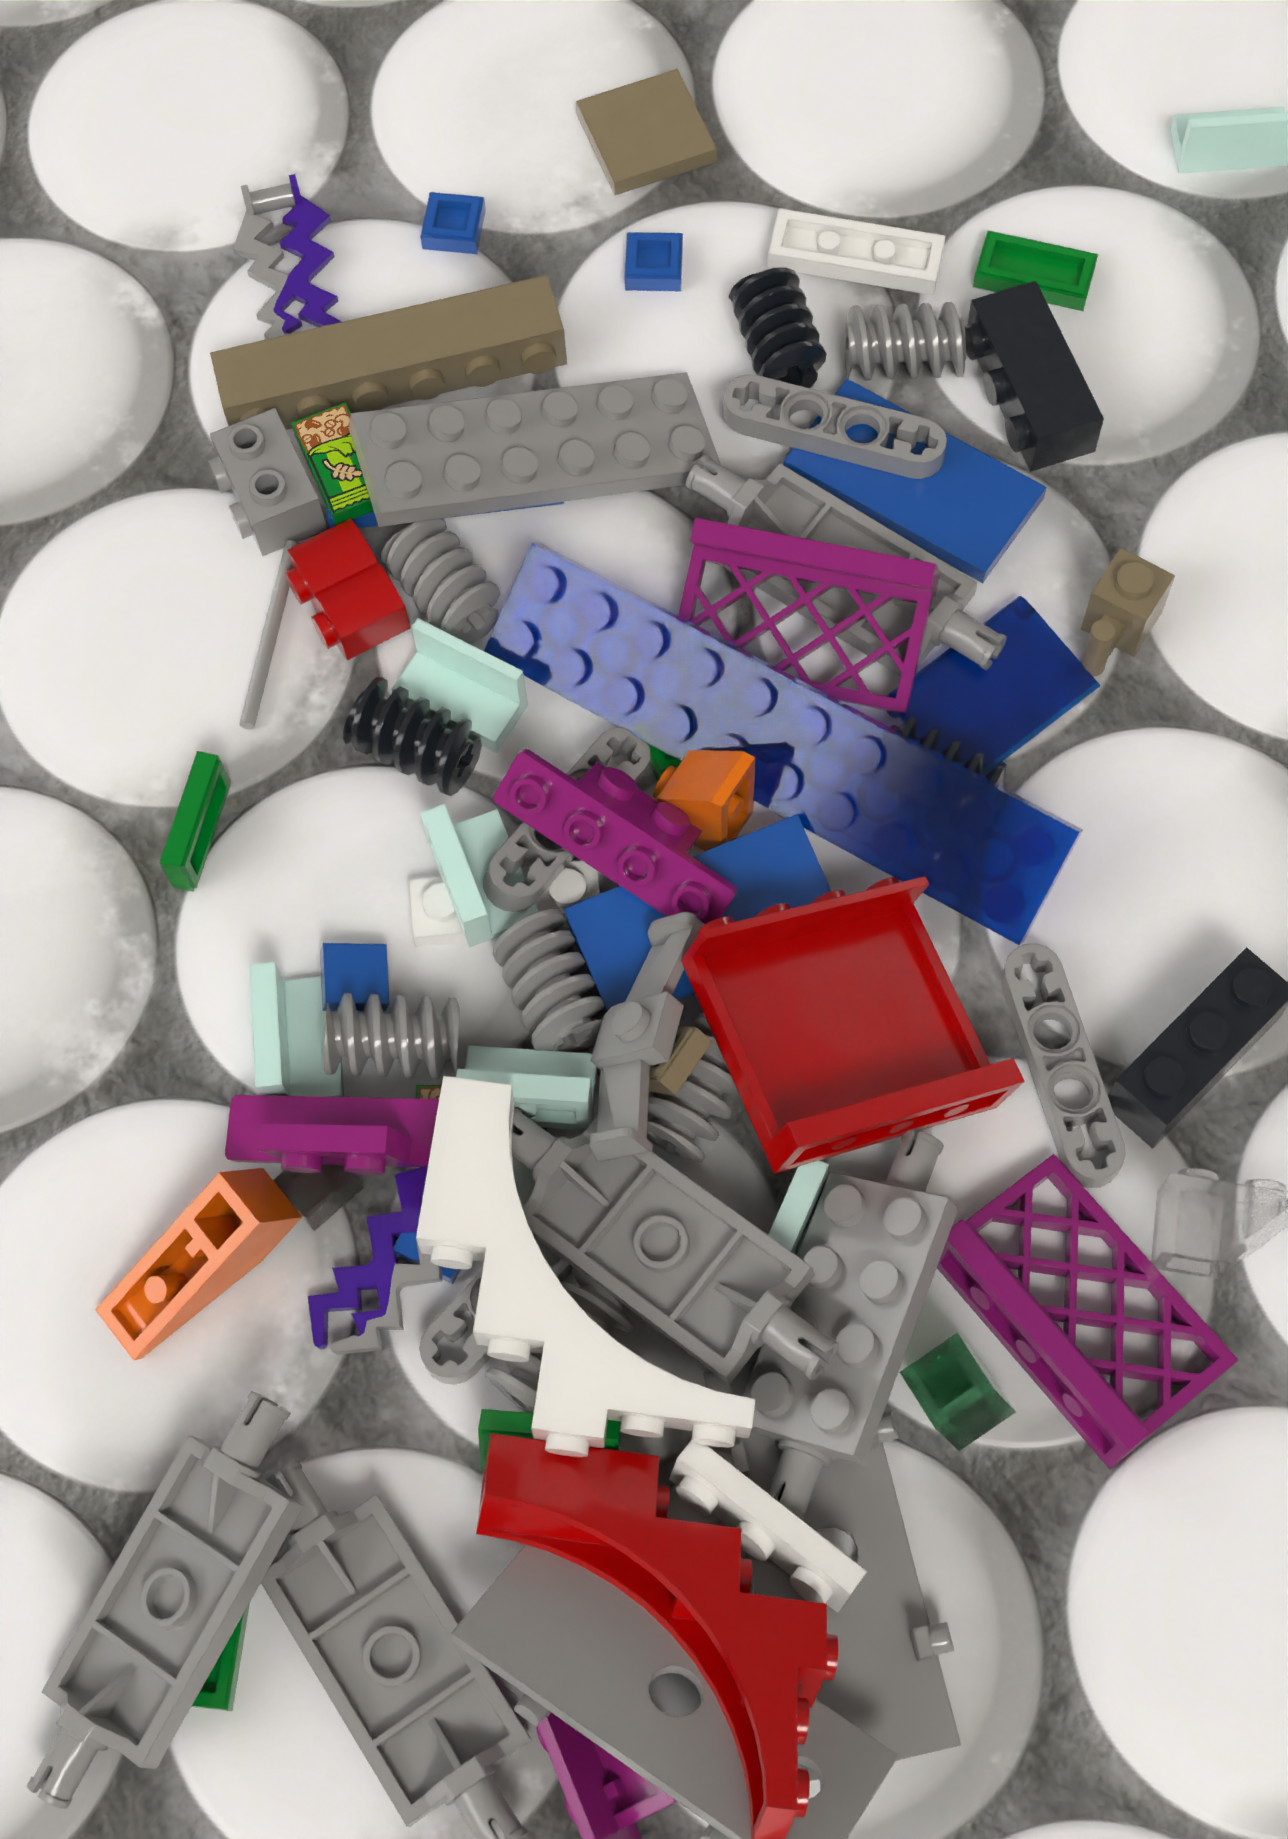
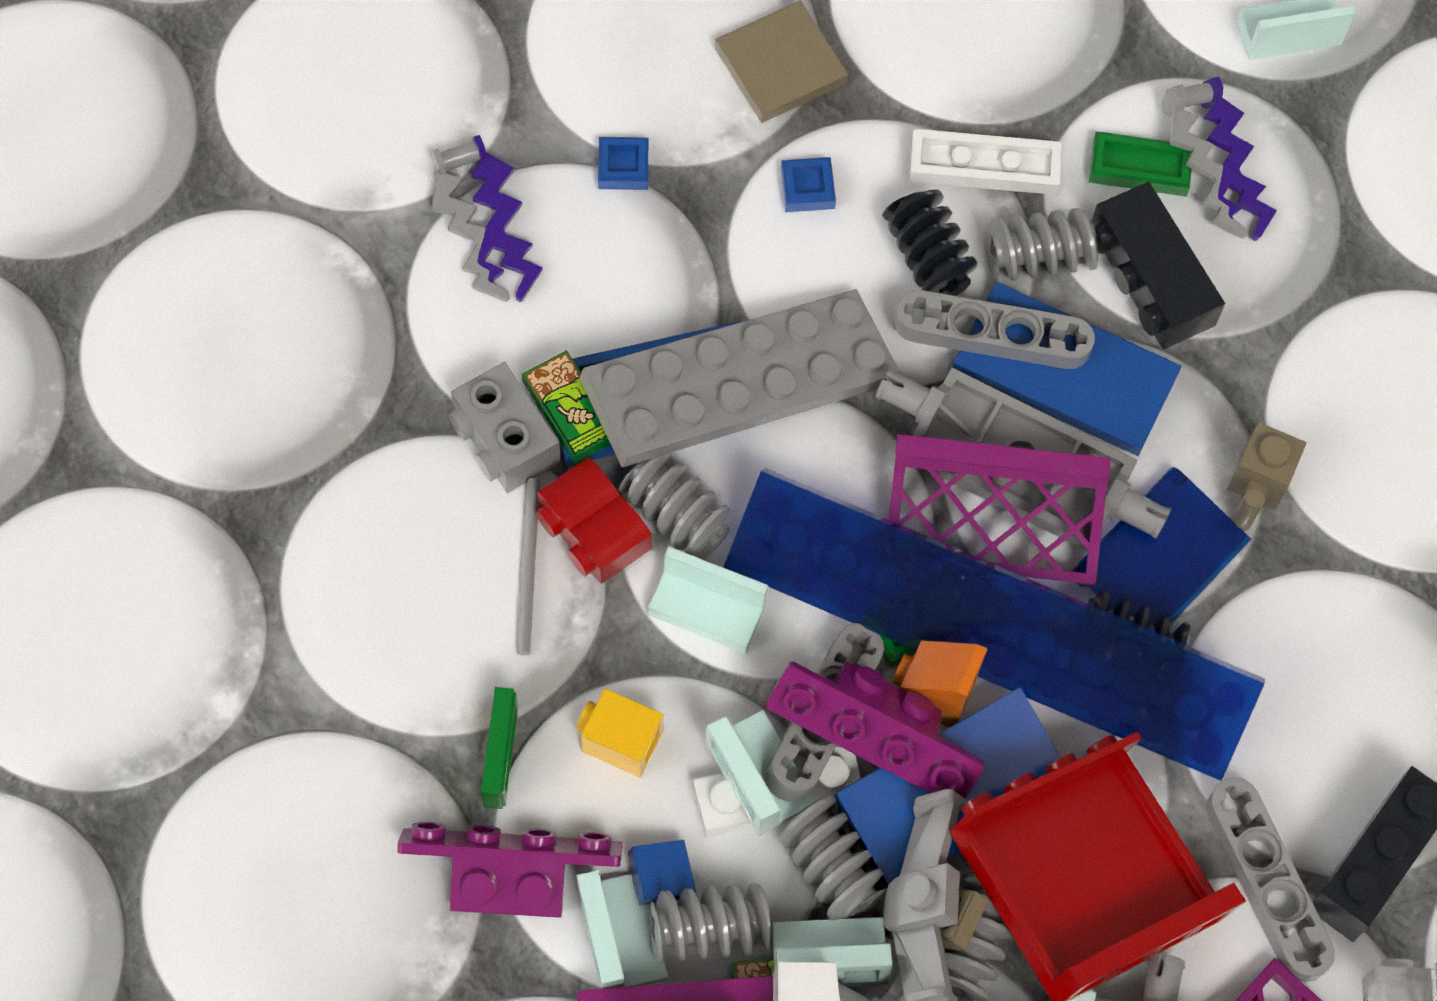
camera: 15 degrees left, 0 degrees up
dark tan brick [210,275,567,430] -> none
black piece [343,676,482,796] -> none
none -> magenta bracket [397,822,623,918]
none -> yellow brick [576,688,664,778]
none -> piece [1161,77,1277,241]

